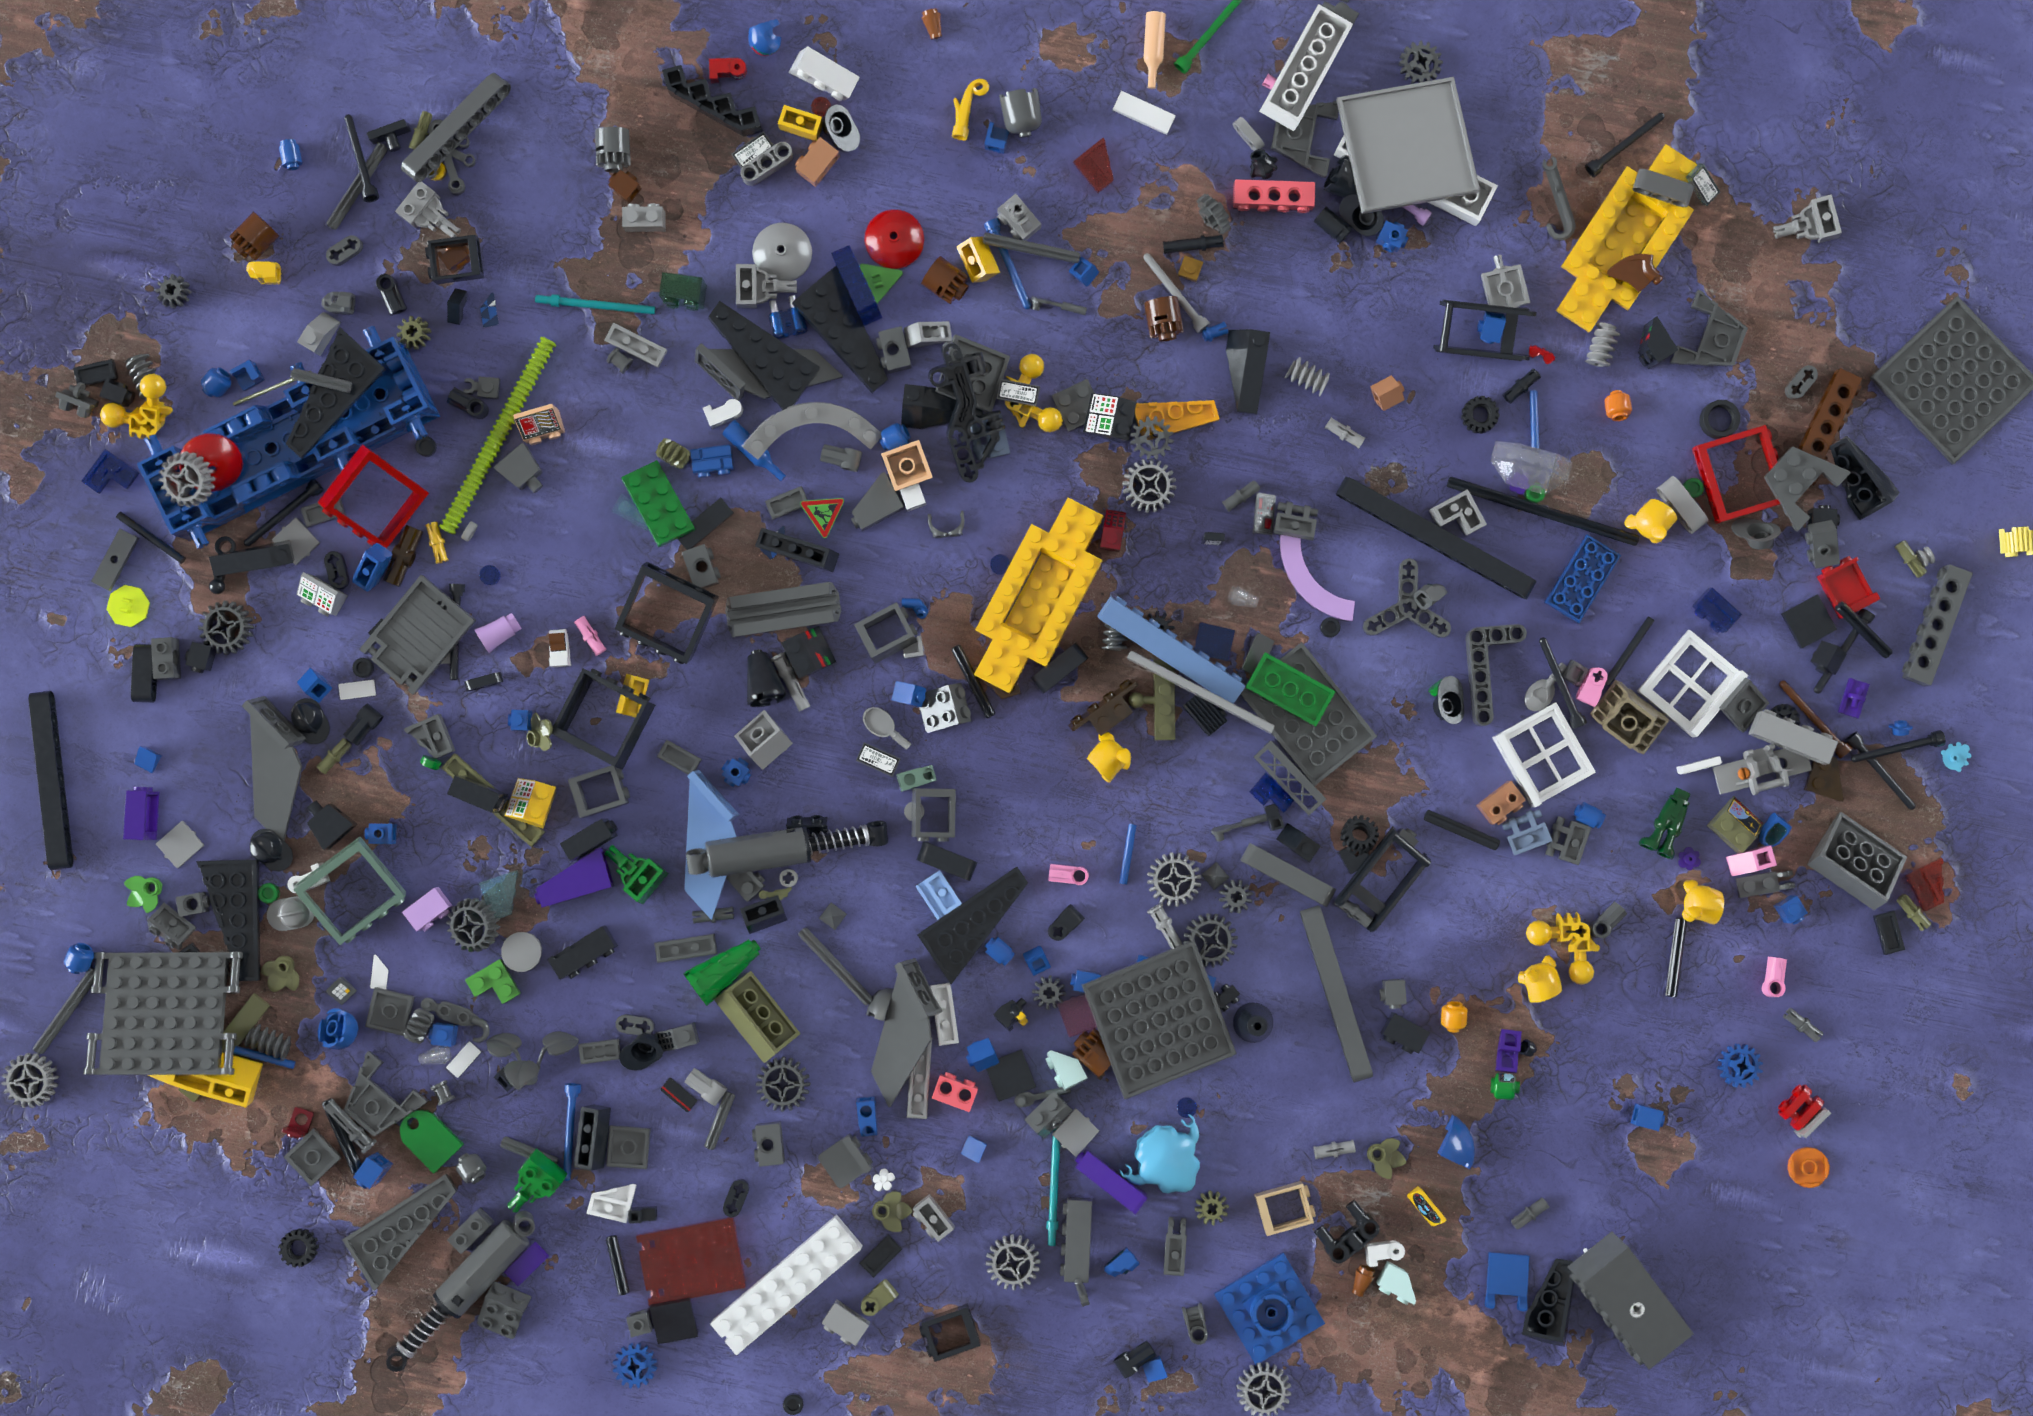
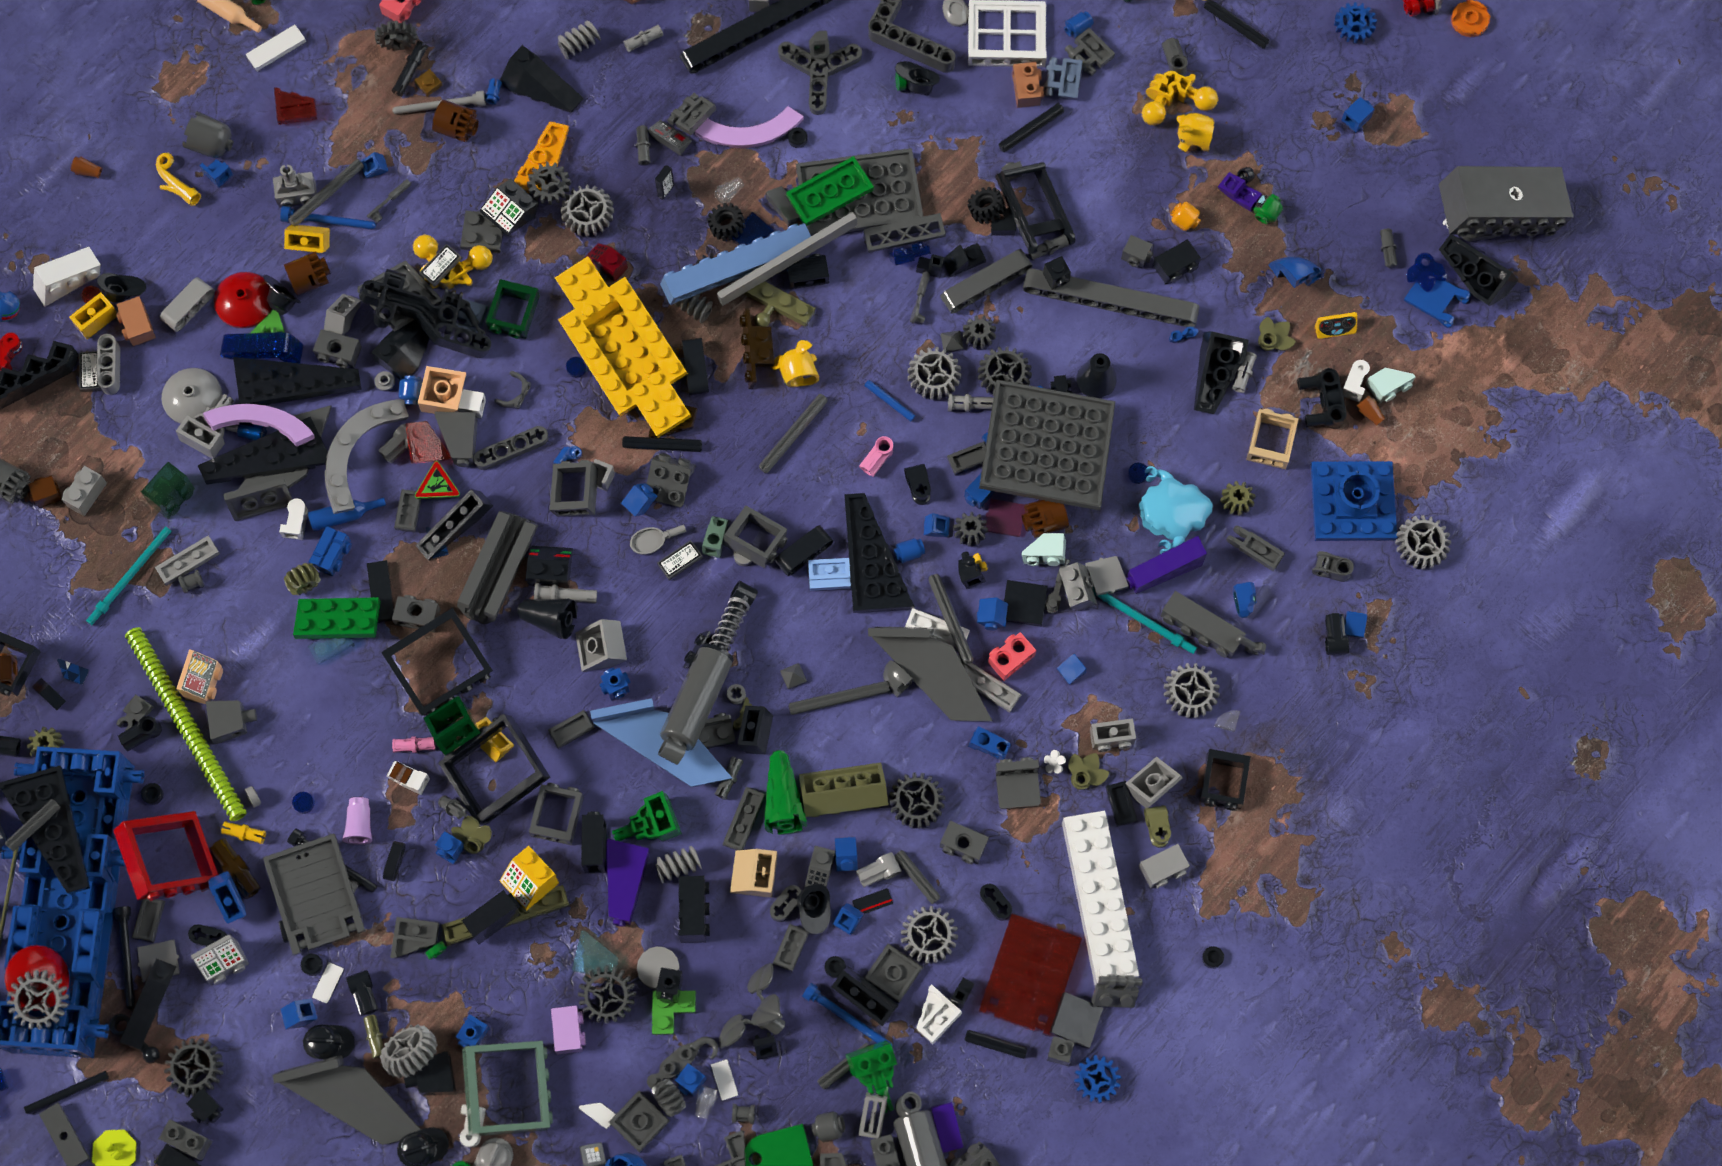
camera: 60 degrees left, 15 degrees down
none -> light grey beam [160,277,215,332]
none -> lavender tile [203,404,315,447]
none -> black piece [263,275,301,315]
none -> light grey plate [375,371,395,391]
none -> light grey gear [380,1024,438,1078]
none -> clear red wing [405,421,451,464]
none -> dark green window [424,695,480,755]
none -> dark grey axle [438,795,467,819]
none -> dark grey beam [474,426,549,470]
none -> dark green window [486,279,540,339]
none -> light grey piece [656,845,702,884]
none -> black brick [656,967,683,1004]
none -> black tyre [707,203,745,241]
none -> tan slope [730,849,778,898]
none -> dark grey axle [759,394,827,473]
none -> black tile [825,956,846,978]
none -> blue slope [833,903,864,935]
none -> blue brick [835,837,858,871]
none -> light grey tile [859,1092,888,1139]
none -> light grey gear [901,906,958,964]
none -> dark grey axle [929,574,973,665]
none -> dark grey tile [947,441,986,475]
none -> black brick [1043,256,1071,290]
none -> dark grey plate [1092,974,1142,1008]
none -> light grey slope [1126,757,1183,808]
none -> blue piece [1169,327,1199,343]
none -> black wedge [1194,331,1249,414]
none -> clear tile [1214,710,1240,732]
none -> clear blue plate [1407,253,1447,292]

